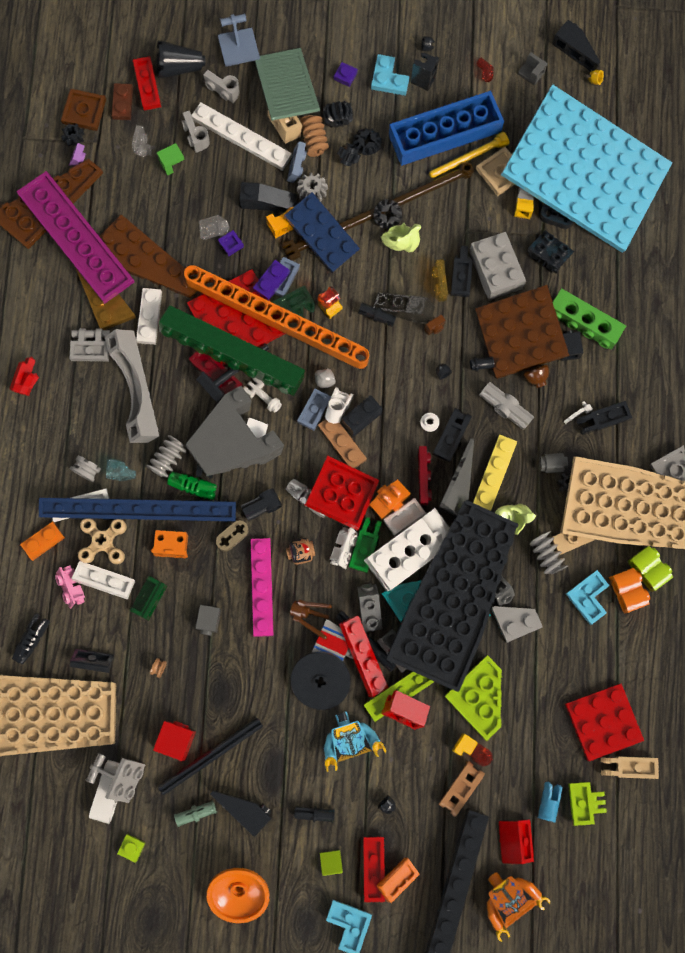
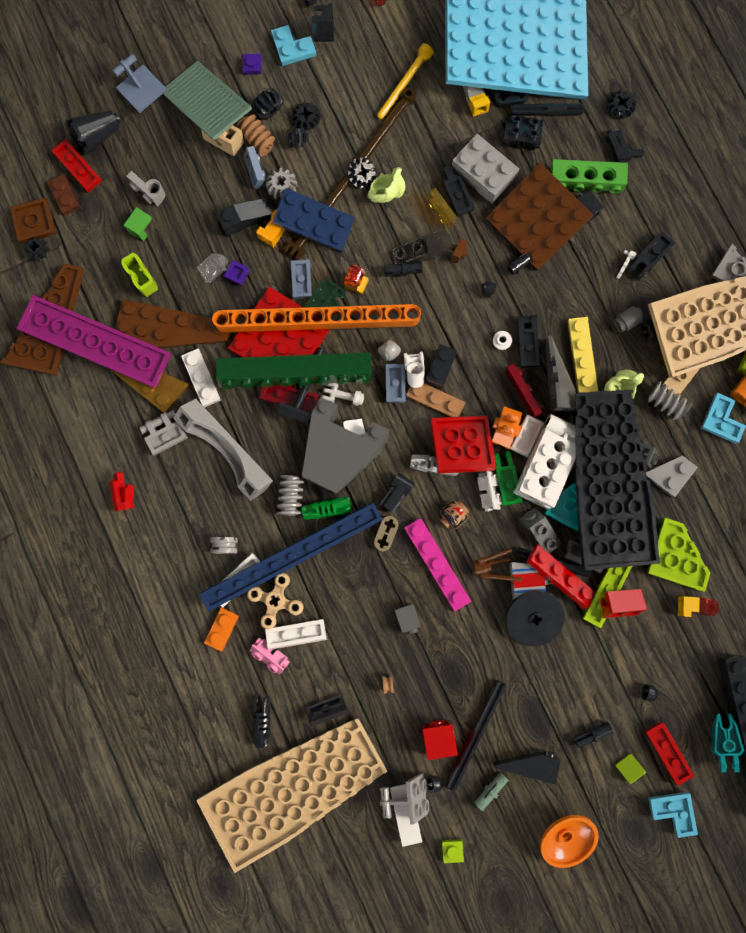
camera: 20 degrees left, 5 degrees up
medium lavender plate [69,143,86,167] -> none
clear light blue bracket [106,459,136,481] -> none
dark green hinge [129,576,167,621] -> none
clear bracket [132,125,152,157] -> none
orange piece [151,530,188,558] -> none
white plate [191,102,292,171] -> none
light grey plate [203,70,240,103] -> none
dark purple plate [253,260,290,301] -> none
torso [324,711,386,772] -> none
orange plate [377,858,420,903] -> none
blue brick [389,91,504,166] -> none
medium nougat plate [438,761,485,817] -> none
tan plate [476,147,515,196] -> none
light grey piece [479,382,534,430] -> none
reddish brown brick [523,364,549,388] -> none
none -> lime brick [121,253,158,297]
none -> black hinge [427,776,443,793]
none -> black axle [511,104,584,115]
none -> black piece [606,129,644,163]
none -> black gear [607,89,637,119]
none -> teal hinge [711,714,744,772]

